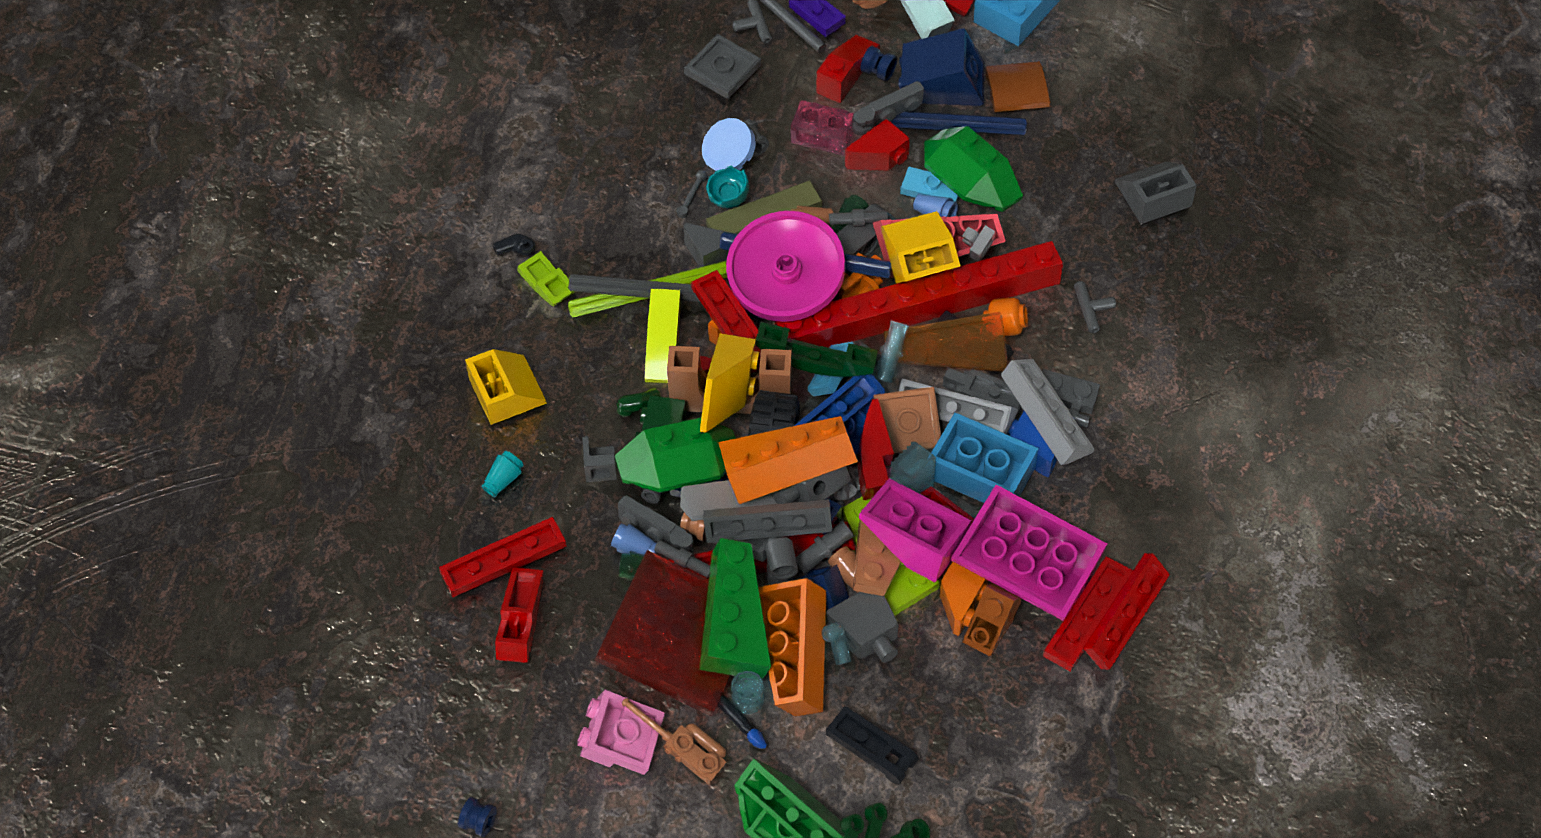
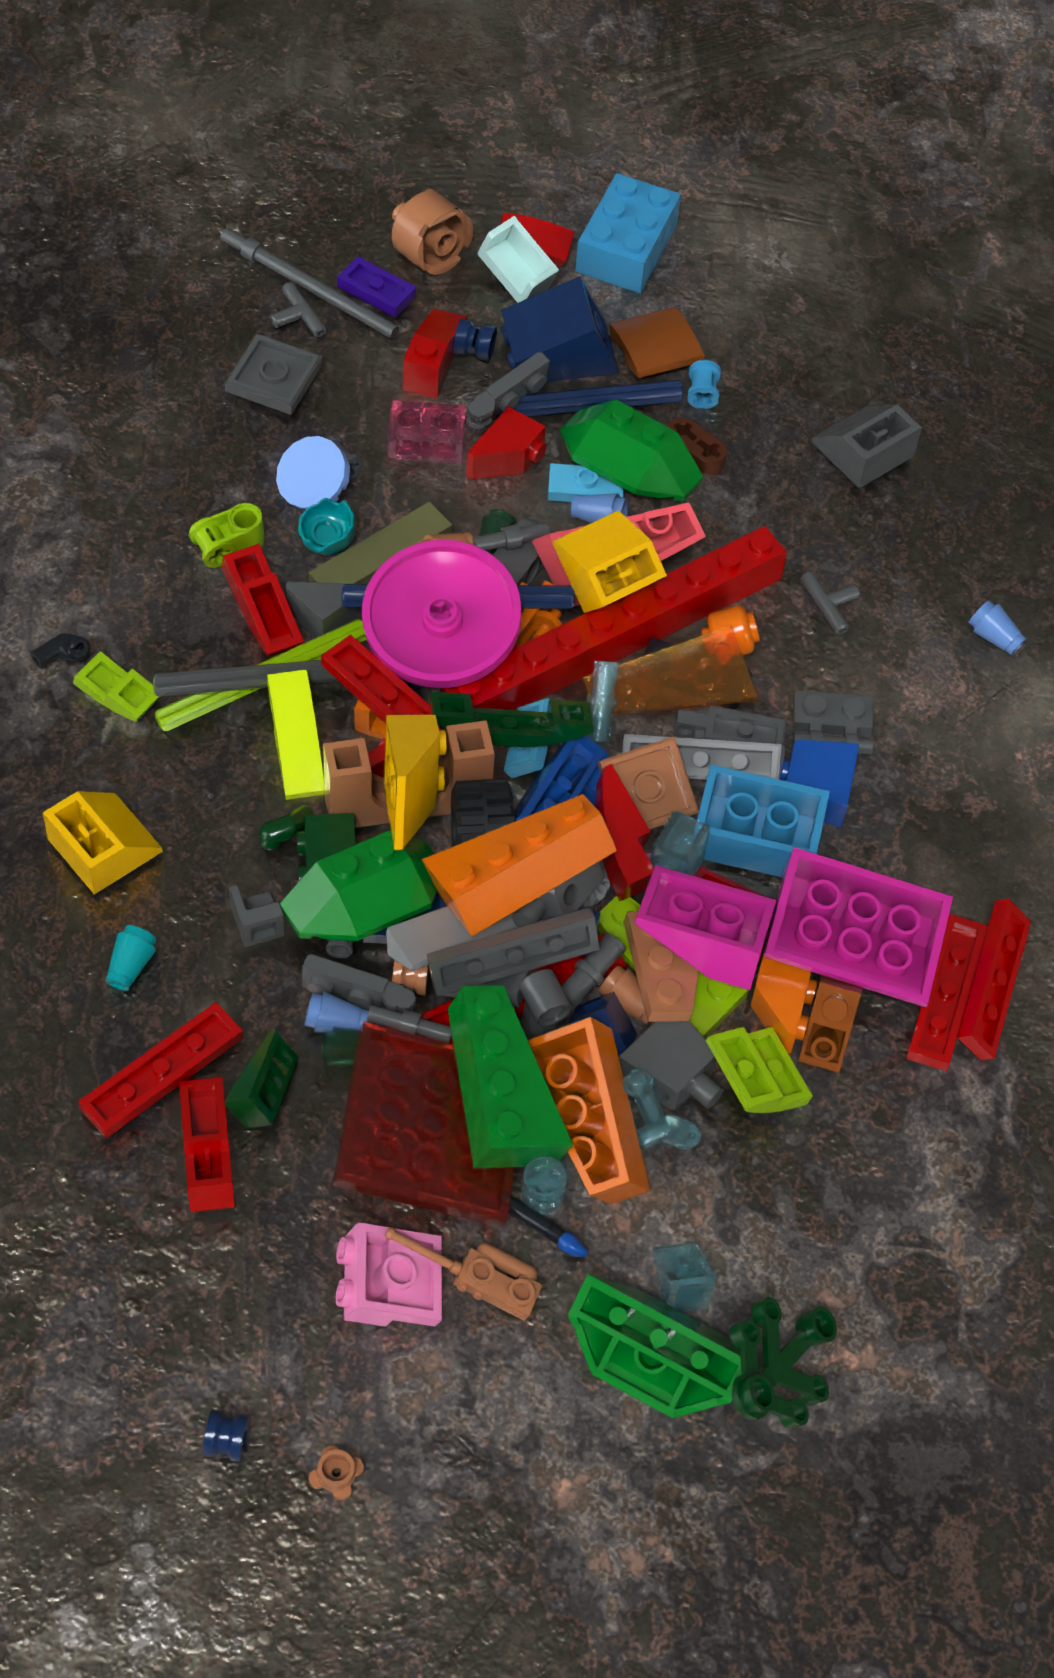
camera: 20 degrees left, 0 degrees up
dark grey hinge [676,170,707,218] -> none
black plate [826,706,919,785] -> none
light grey tile [962,225,995,261] -> none
light grey slope [1001,359,1095,465] -> none
none -> lime piece [188,503,265,568]
none -> red slope [221,544,304,657]
none -> dark green slope [225,1030,299,1128]
none -> clear light blue arm [636,1115,701,1150]
none -> clear light blue slope [653,1242,715,1312]
none -> copper beam [667,417,727,475]
none -> dark azure bush [688,360,721,409]
none -> lime slope [706,1027,813,1113]
none -> medium blue cone [968,600,1027,656]

